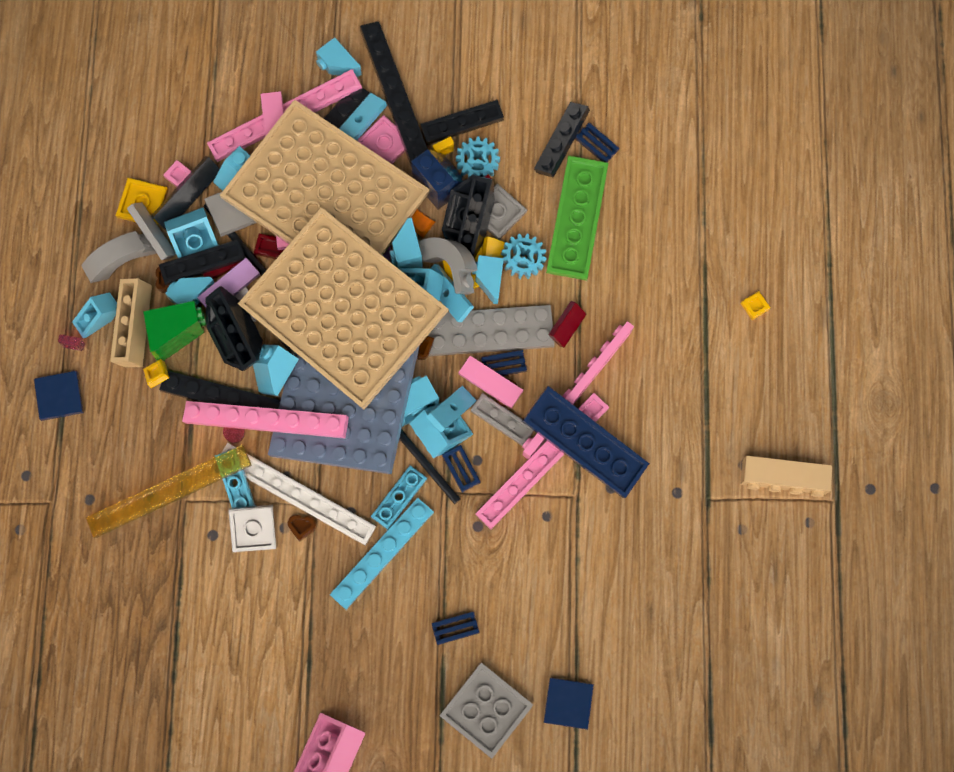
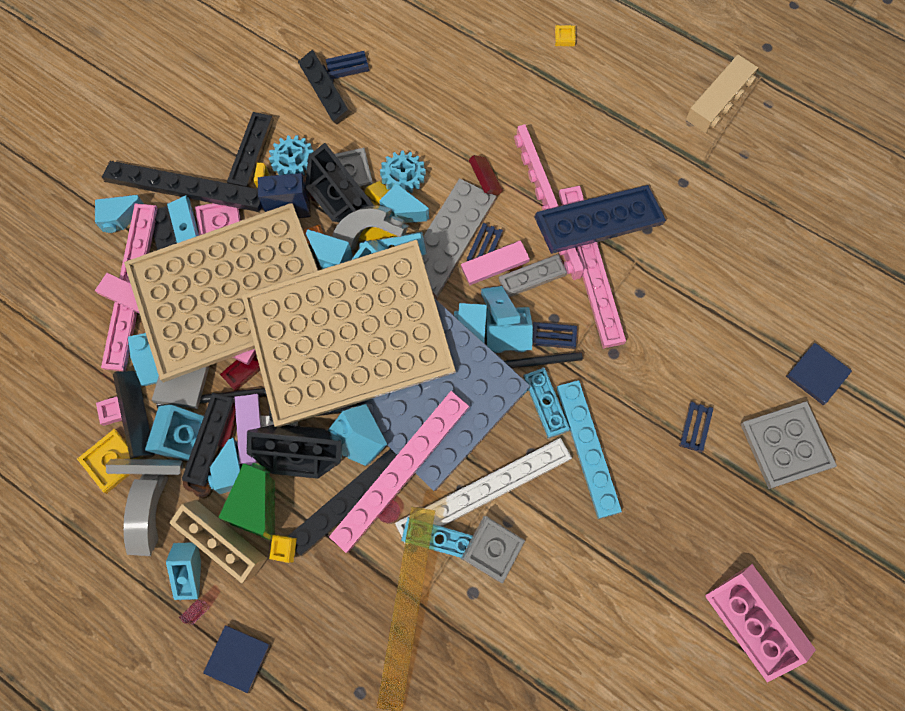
camera: 50 degrees left, 5 degrees down
reddish brown tile [287,515,316,542] -> none
bright green plate [546,156,609,281] -> none

